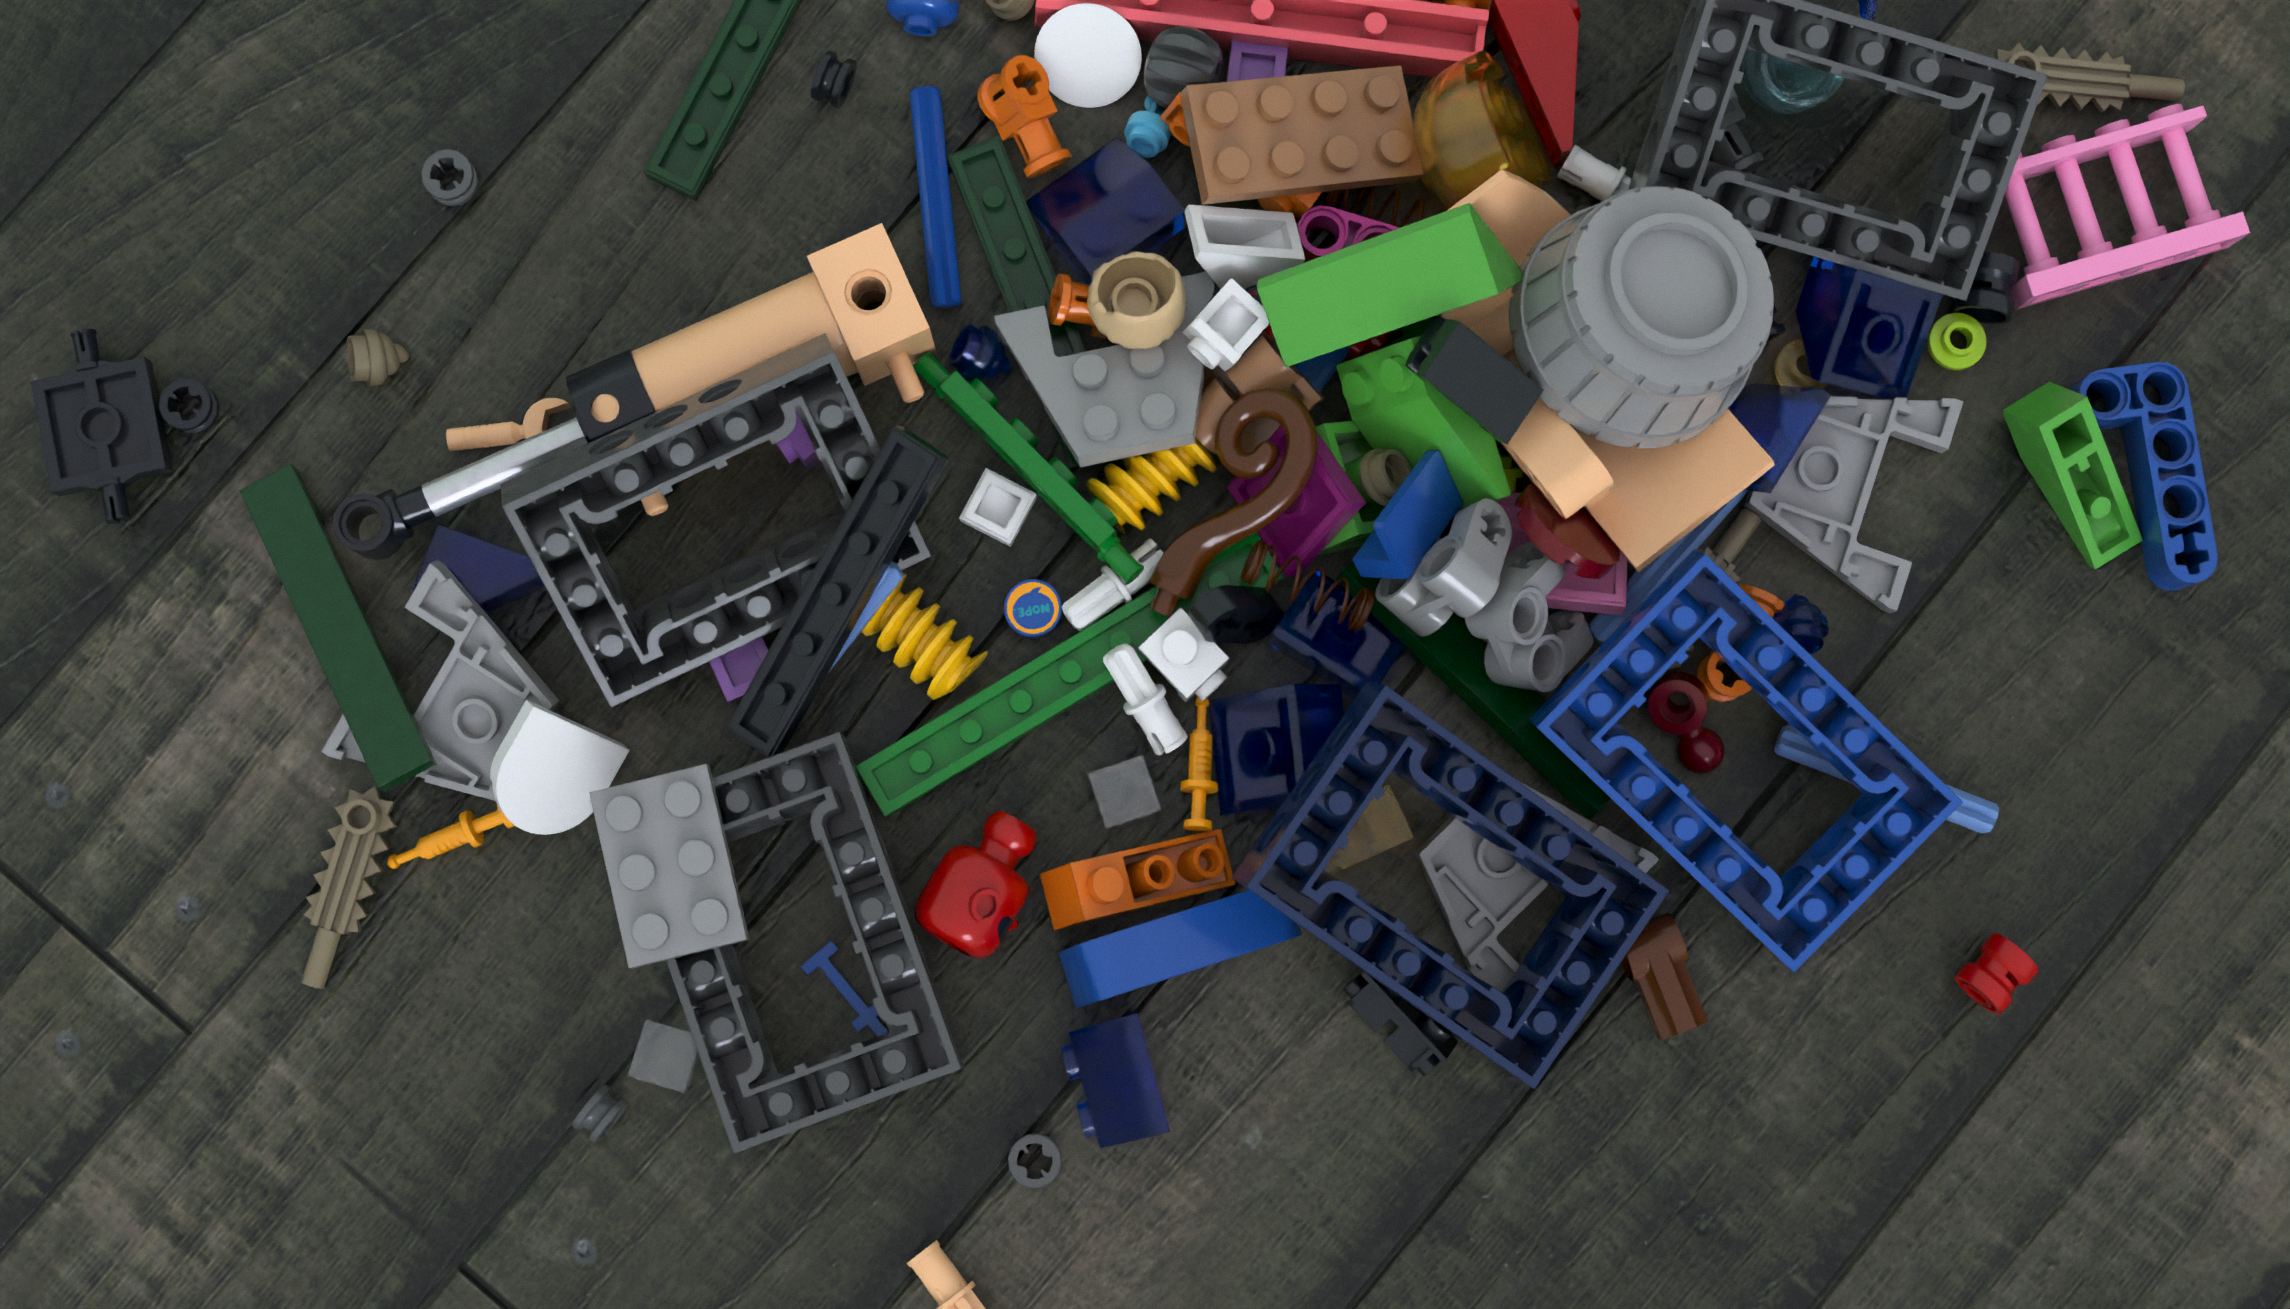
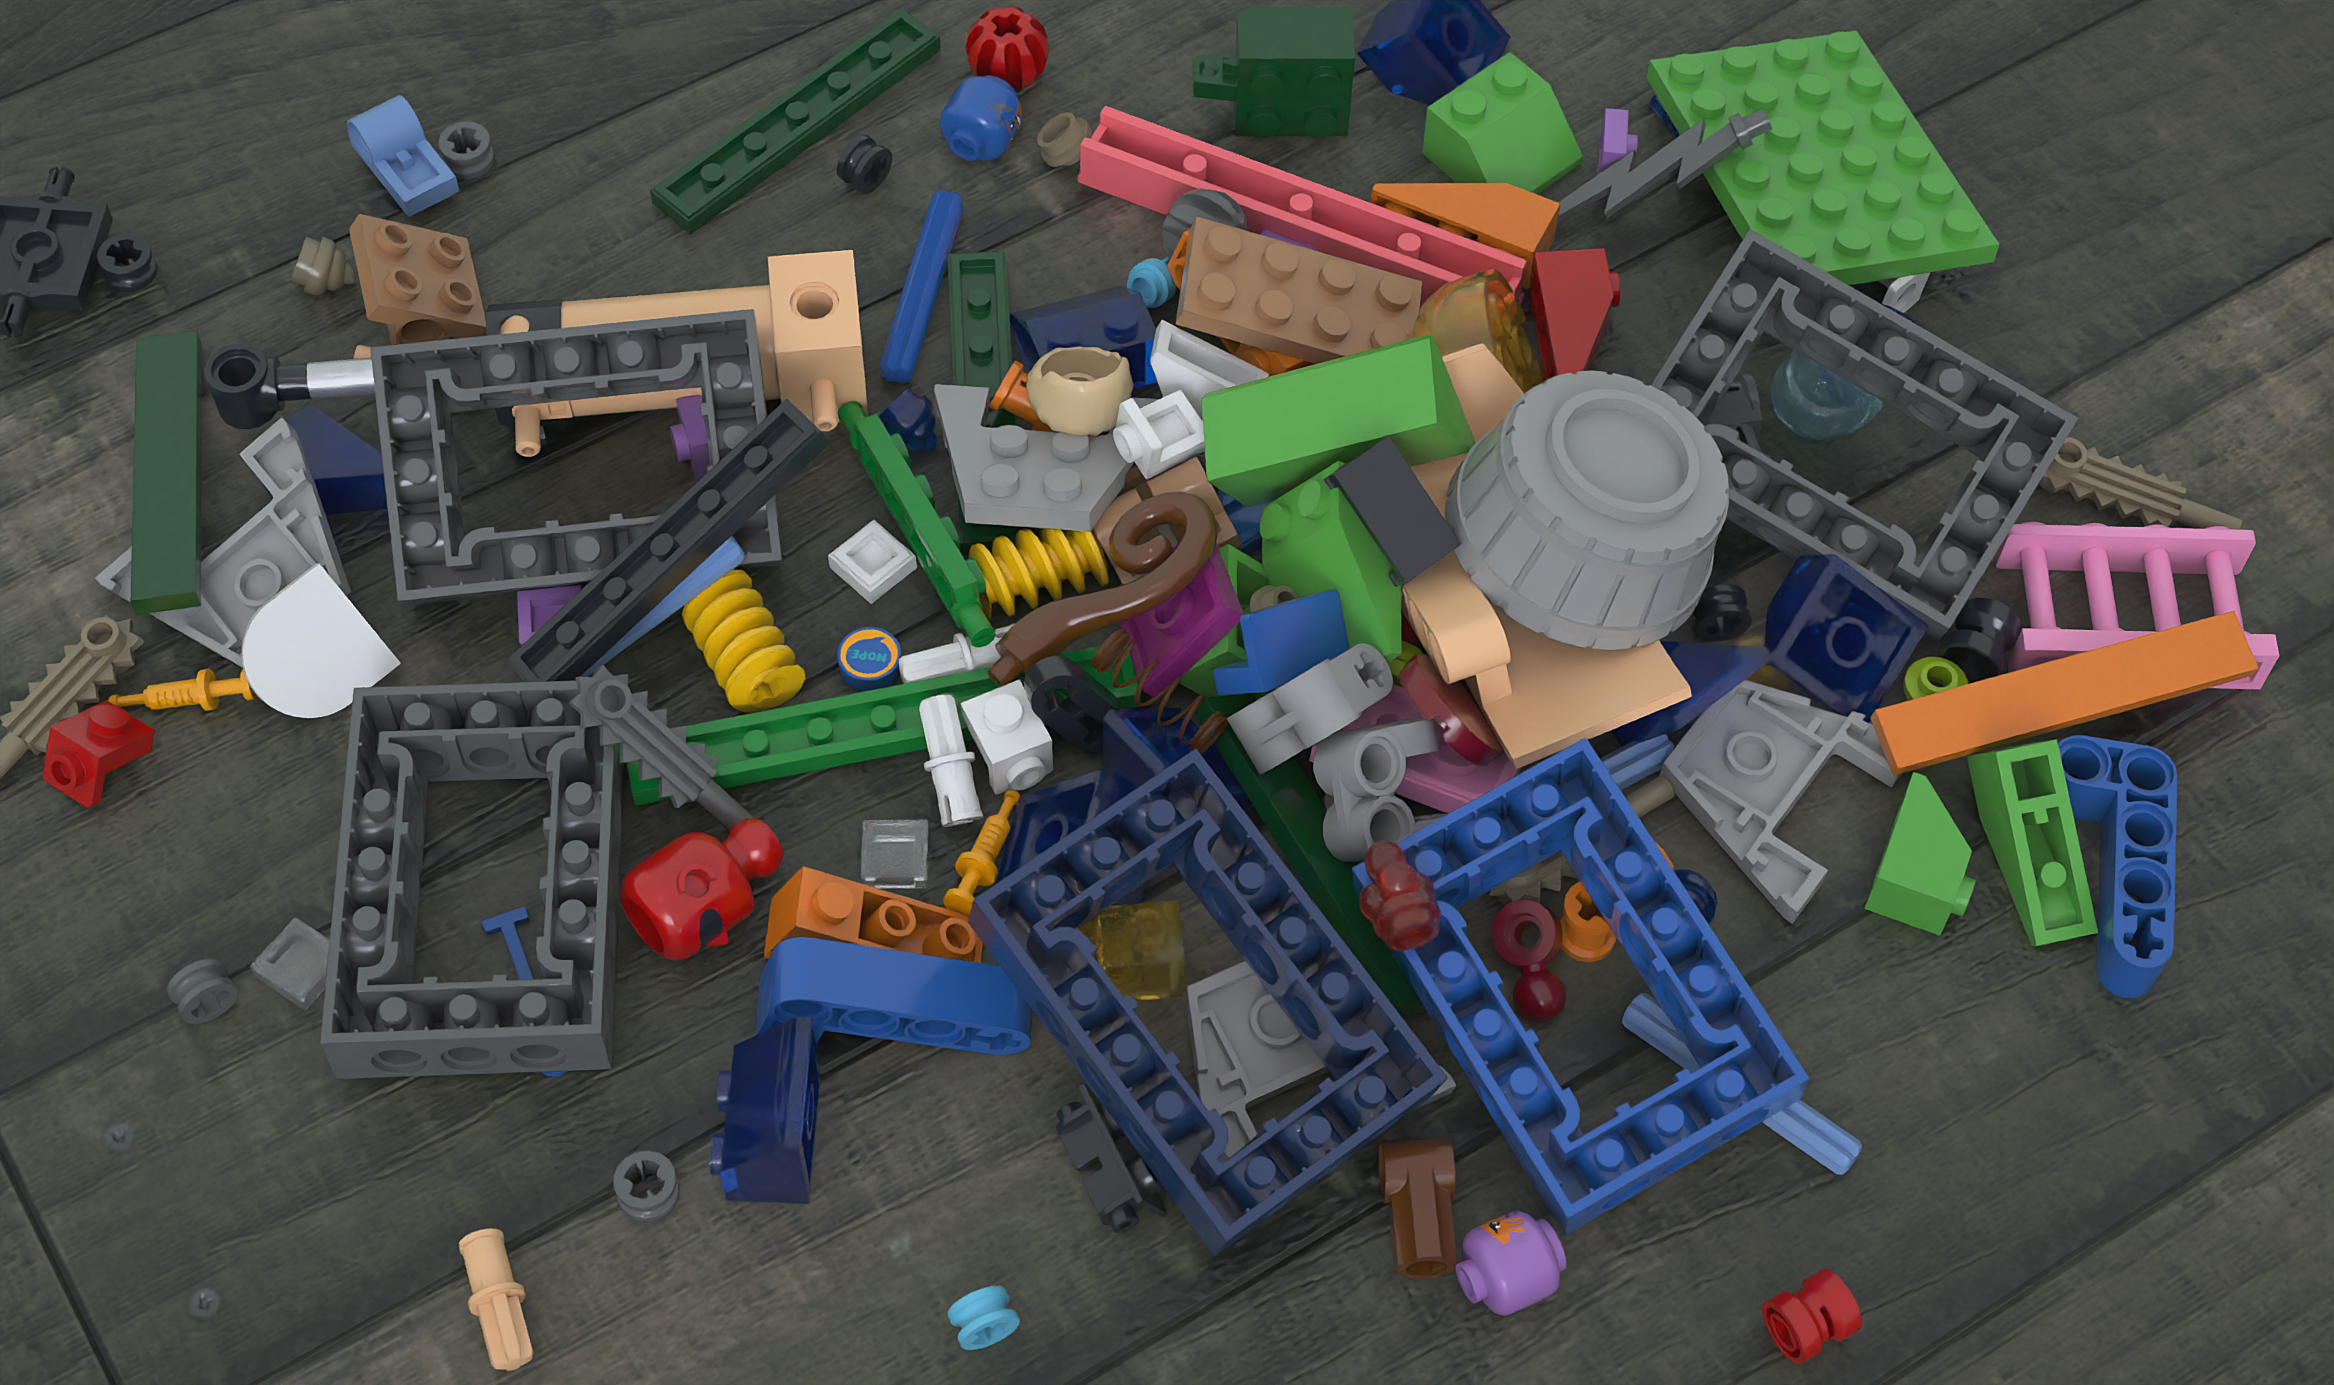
camera: 20 degrees right, 25 degrees down
light grey plate [589,764,750,969] -> none
orange connector [977,55,1072,179] -> none
white sticker [1034,3,1142,108] -> none
none -> red bracket [43,700,155,808]
none -> medium blue plate [347,95,459,217]
none -> medium nougat plate [349,214,486,345]
none -> dark grey piece [568,664,755,830]
none -> medium azure bush [947,1286,1020,1350]
none -> clear red piece [1359,840,1441,951]
none -> medium lavender head [1456,1210,1566,1316]
none -> bright green slope [1864,772,1976,936]
none -> orange tile [1870,611,2259,776]

